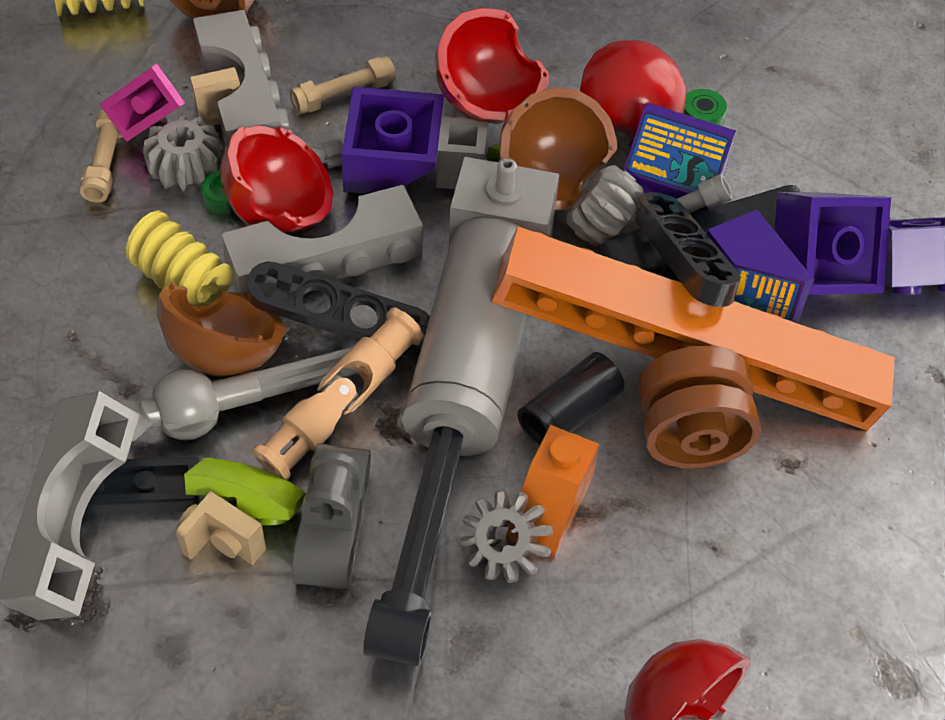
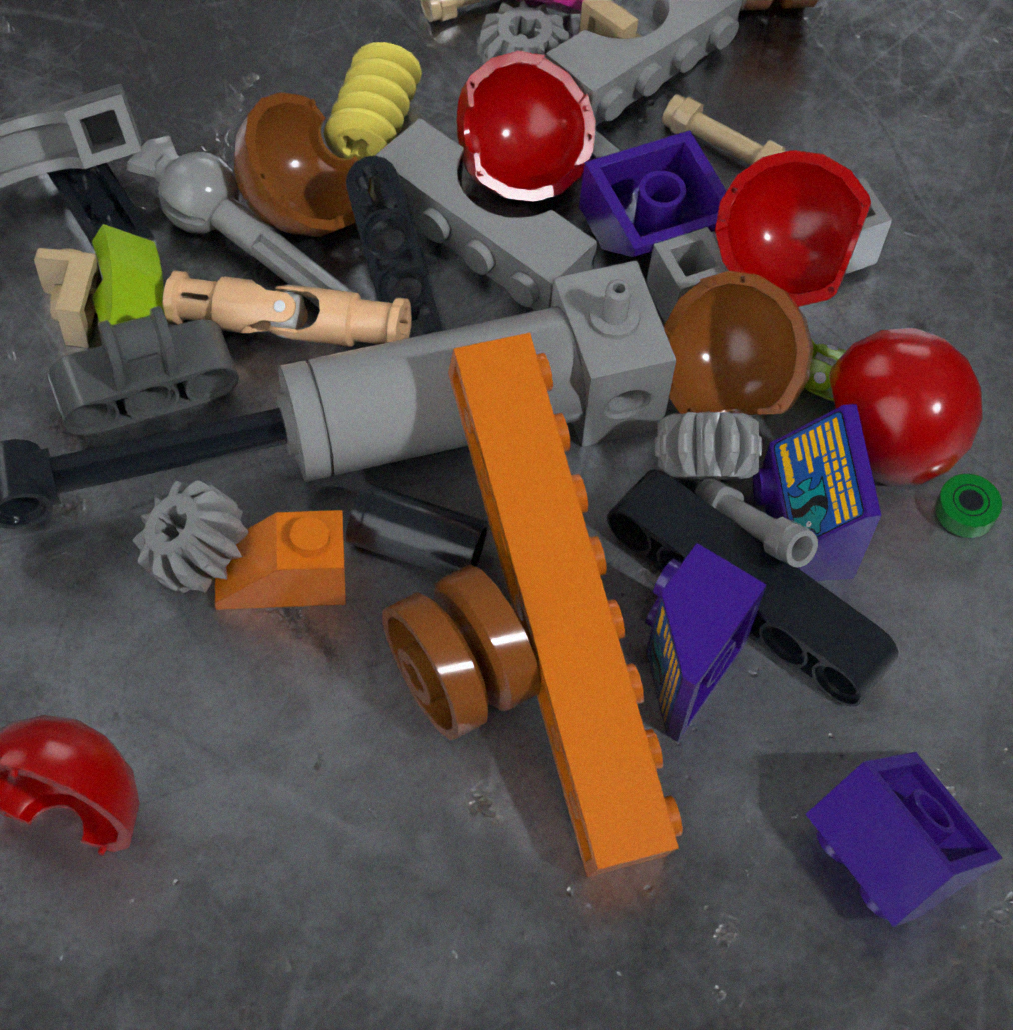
camera: 60 degrees right, 5 degrees up
black beam [635,192,741,307] -> none
dark purple slope [775,192,891,295] -> none

